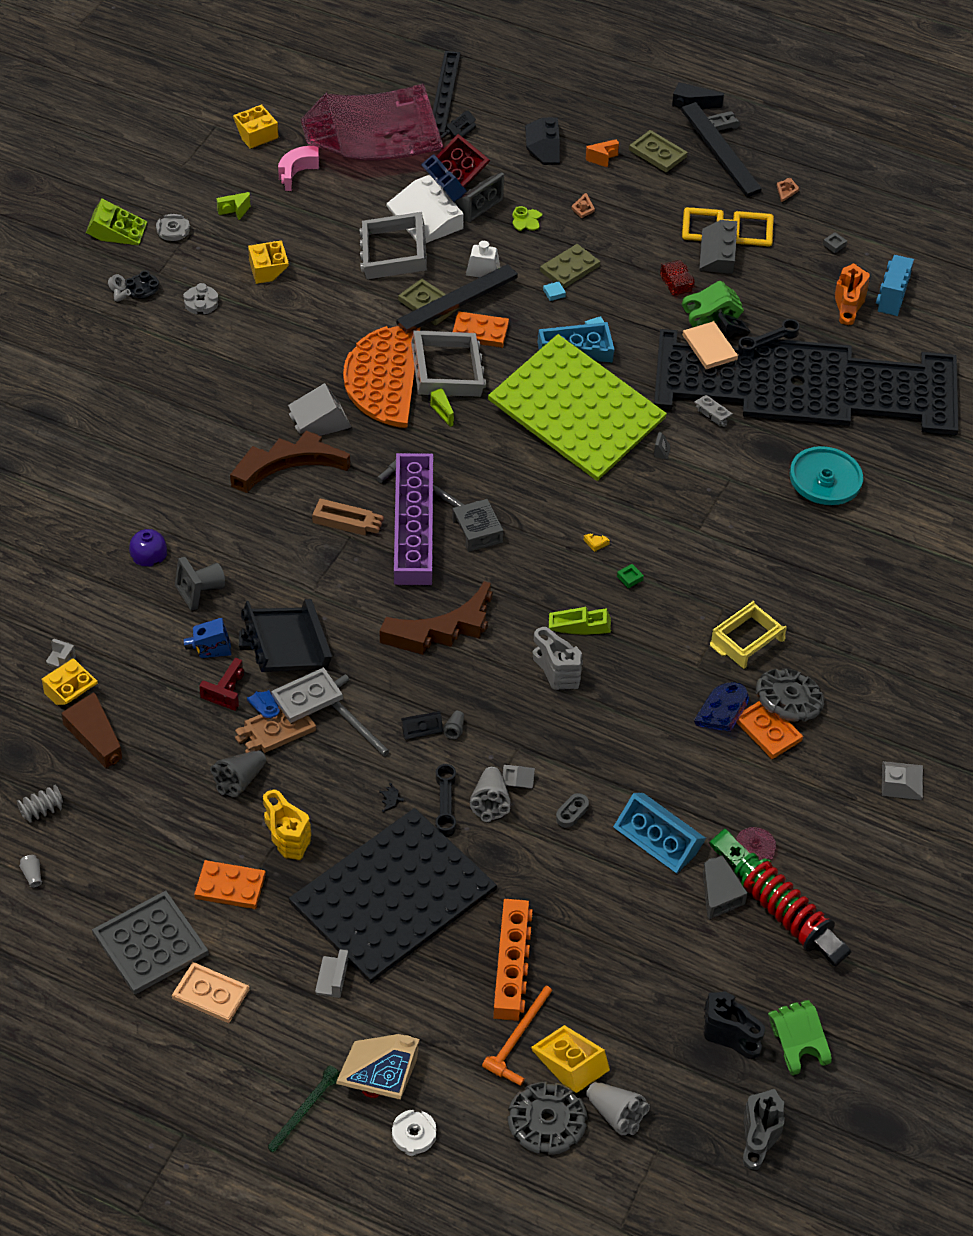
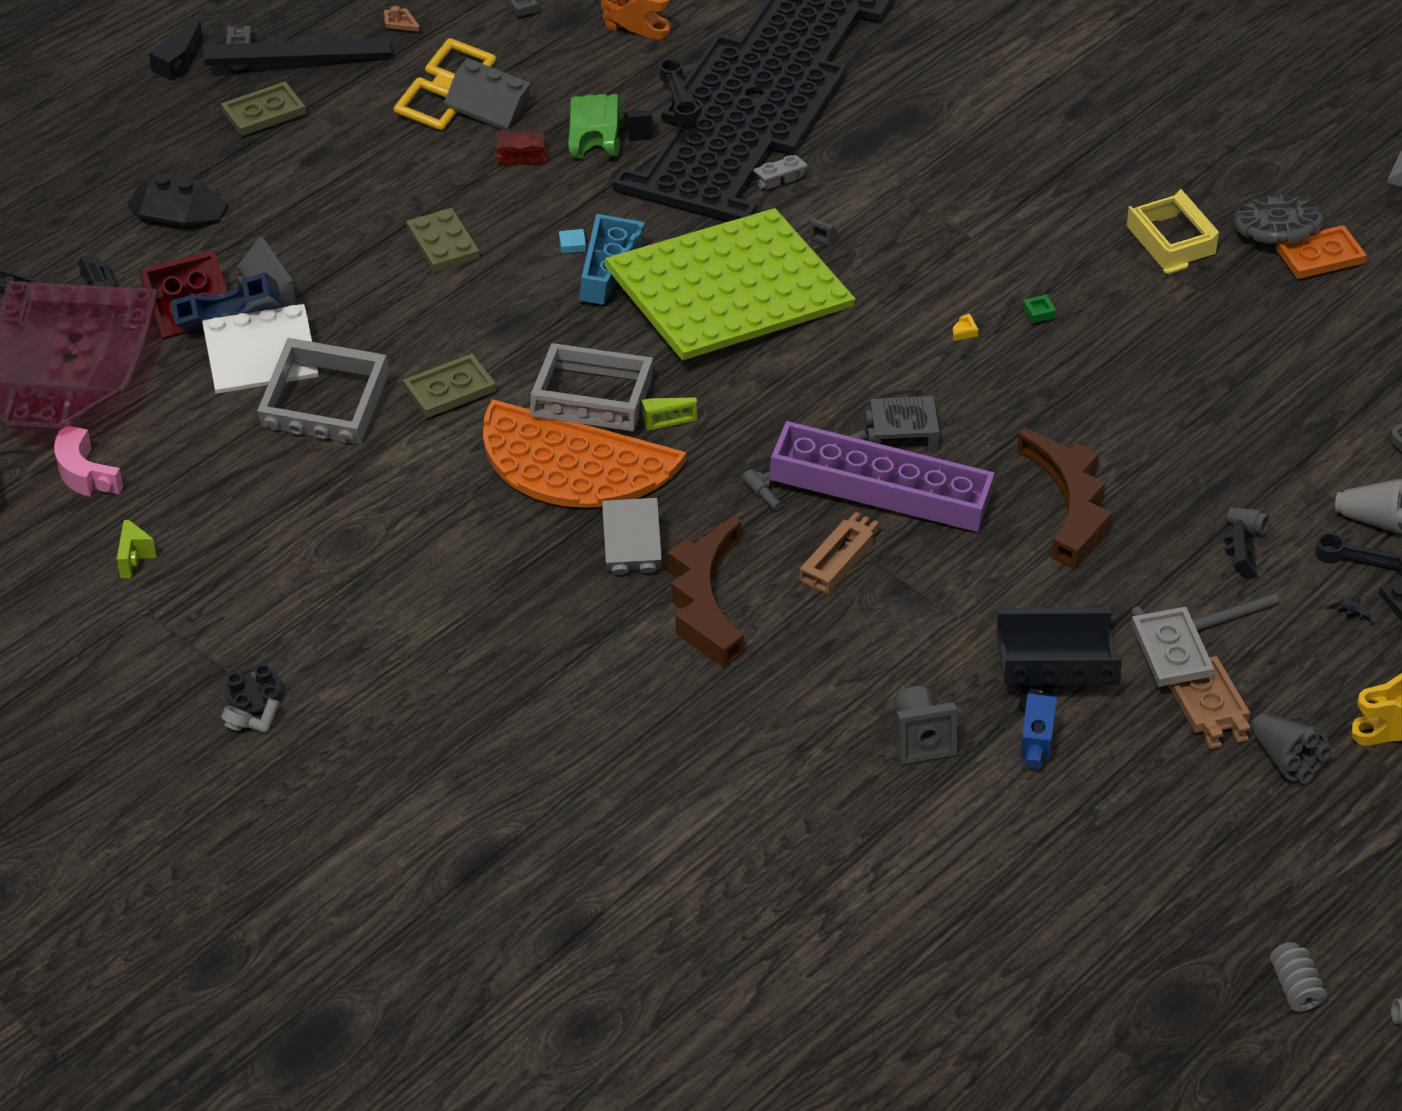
camera: 70 degrees left, 5 degrees down
yellow slope [42,658,98,705] -> none
light grey panel [46,639,76,668] -> none
reddish brown slope [61,692,122,768] -> none
lime slope [86,199,147,245] -> none
dark purple cylinder [129,529,167,567] -> none
light grey plate [156,214,190,241] -> none
light grey plate [183,283,218,314] -> none
dark red bracket [199,658,244,711] -> none
blue piece [247,690,280,718] -> none
yellow slope [248,241,289,284] -> none
black tile [396,264,518,334] -> none
orange plate [453,311,509,348] -> none
white torso [466,241,500,278] -> none
light grey panel [502,765,535,788] -> none
lime plate [512,206,542,231] -> none
light grey piece [533,627,583,690] -> none
medium azure tile [543,282,566,301] -> none
lime slope [549,607,611,635] -> none
nougat piece [571,193,595,218] -> none
orange slope [586,139,619,167] -> none
light nougat tile [682,321,738,369] -> none
clear blue plate [694,682,749,732] -> none
teal dish [789,446,863,505] -> none

